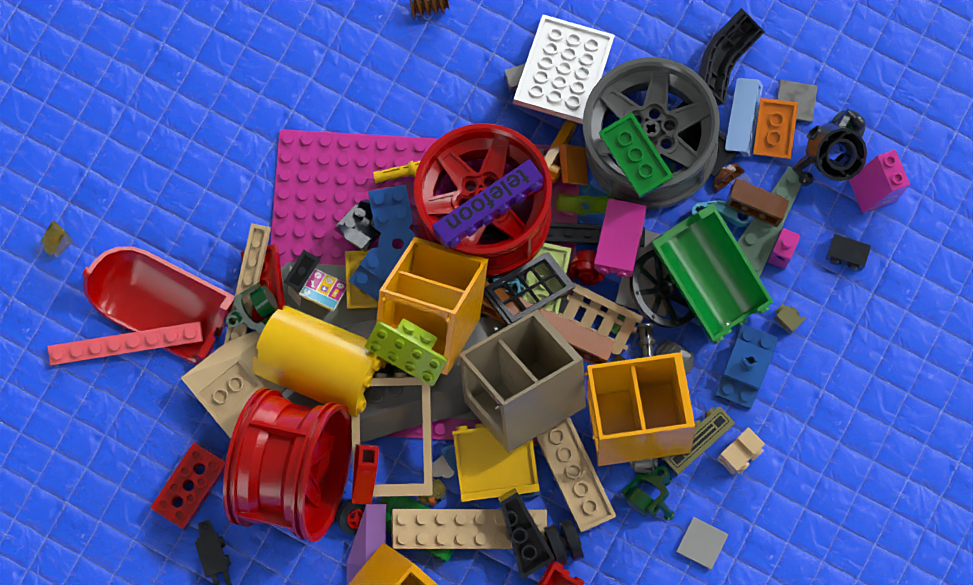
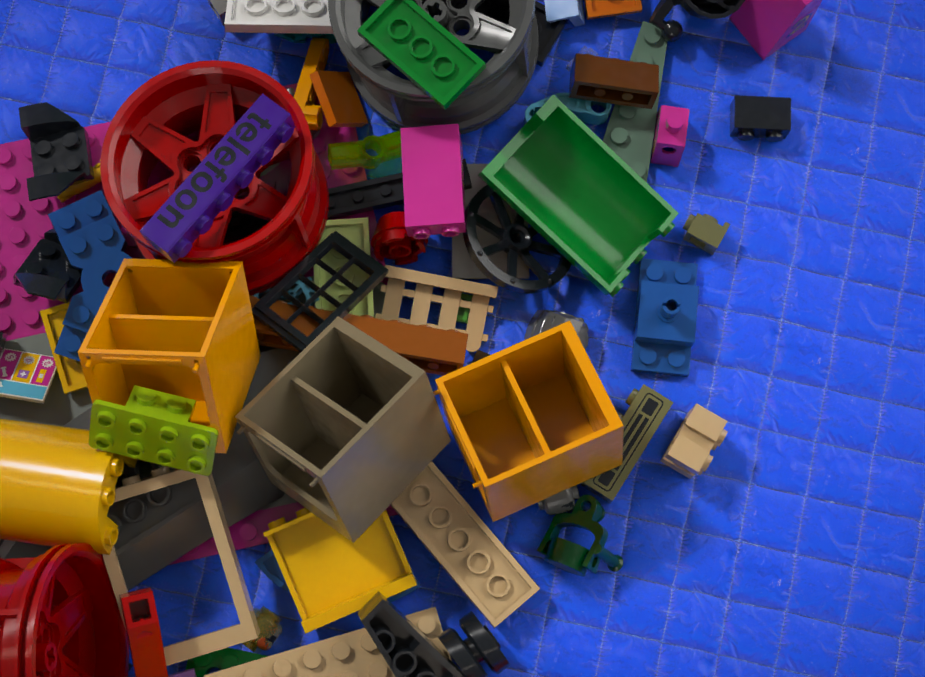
camera: 15 degrees left, 0 degrees up
white tile [432,455,454,479] -> none
dark grey pin [637,323,656,358] -> none
light grey tile [676,517,729,570] -> none
reddish brown plate [711,164,745,193] -> none
none -> black piece [19,102,94,201]

